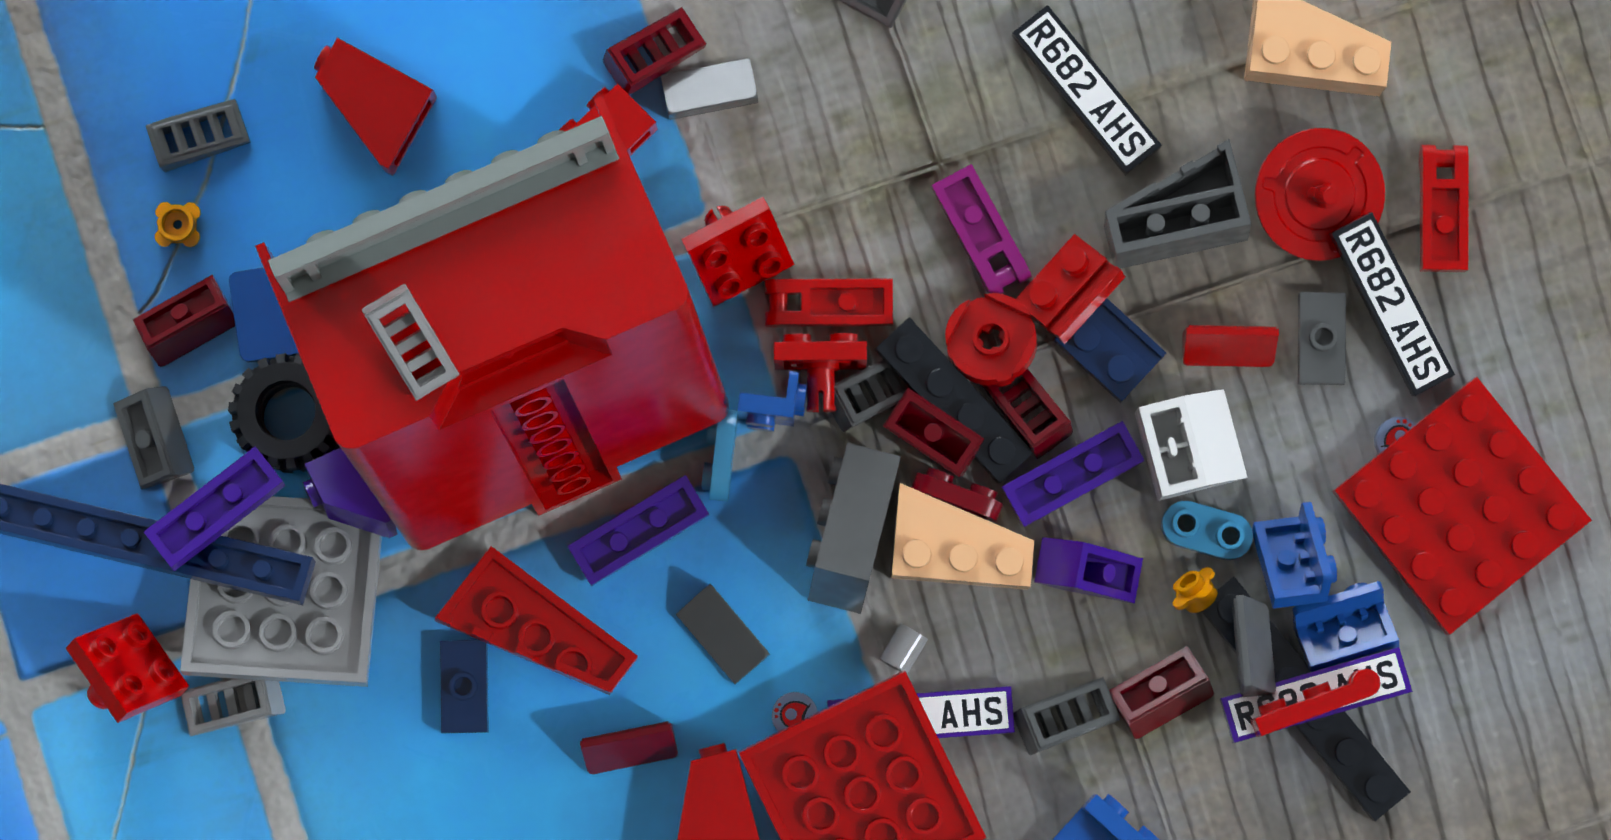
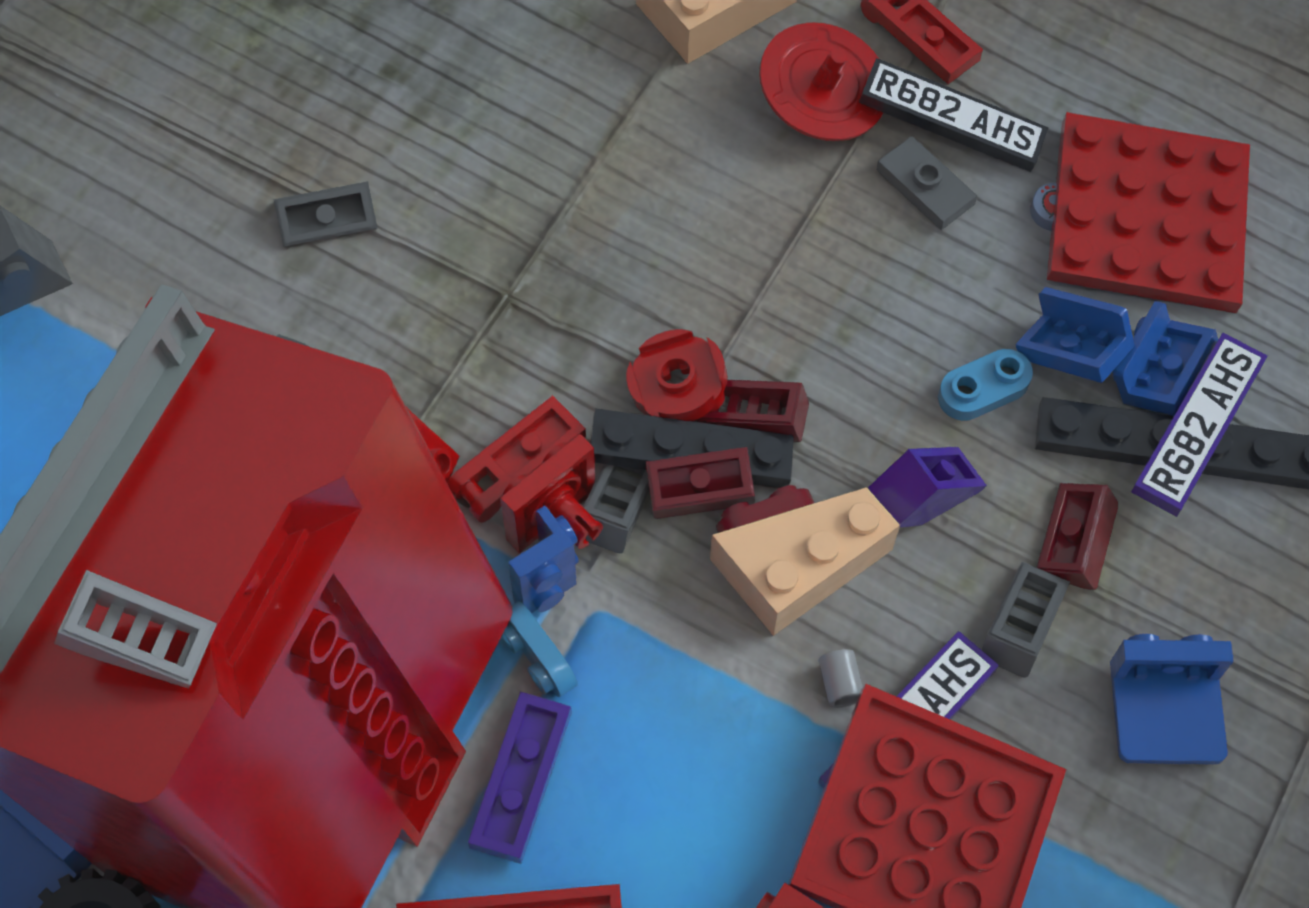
camera: 45 degrees left, 20 degrees down
dark grey slope [676,584,770,684] -> none
sand blue tile [772,692,818,732] -> none
dark grey wedge [806,443,901,614] -> none
magenta plate [931,164,1032,294] -> none
dark purple plate [1001,421,1145,528] -> none
tile [1012,5,1162,176] -> none
red plate [1015,234,1126,344] -> none
dark blue plate [1053,298,1166,403] -> none
dark grey wedge [1104,139,1251,269] -> none
white slope [1135,389,1247,501] -> none
light orange plate [1172,567,1218,613] -> none
red slope [1182,325,1279,367] -> none
dark grey slope [1232,595,1276,697] -> none
red plate [1250,669,1381,737] -> none

